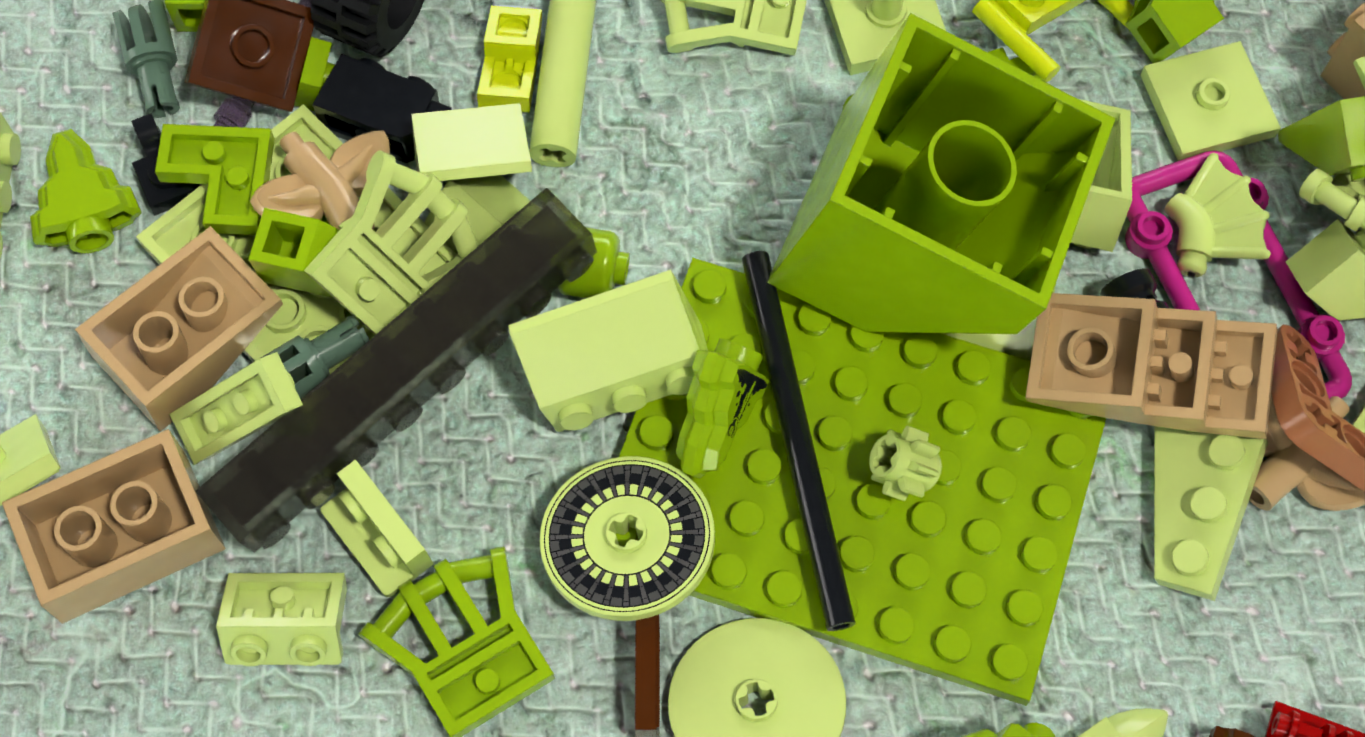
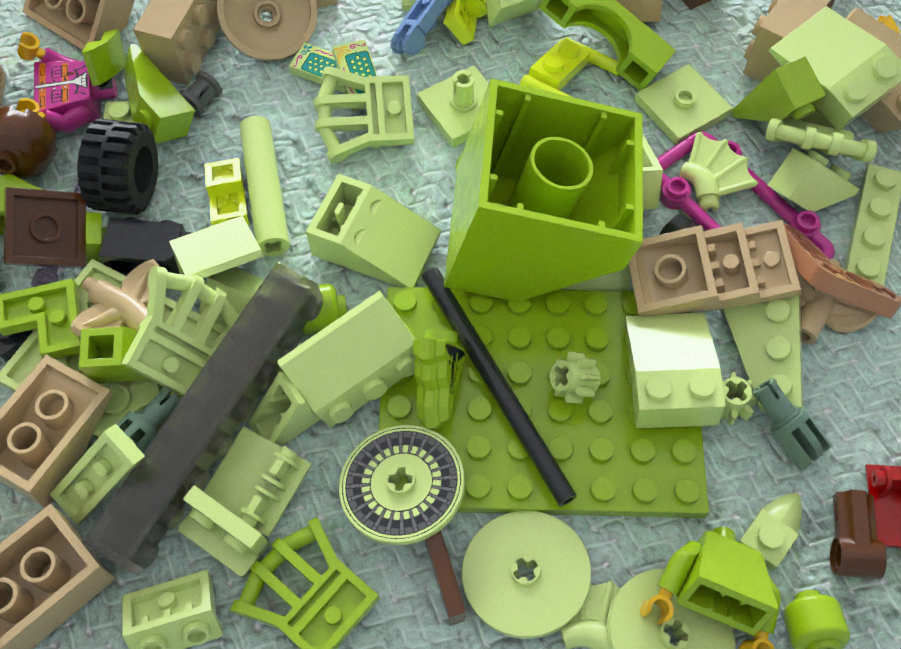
camera: 15 degrees left, 5 degrees down
none -> yellowish green hinge [203,426,312,537]
none -> yellowish green slope [248,366,321,447]
none -> yellowish green slope [306,174,441,287]
none -> yellowish green slope [625,313,726,428]
none -> yellowish green gear [721,372,758,425]
none -> sand green arm [752,378,833,471]

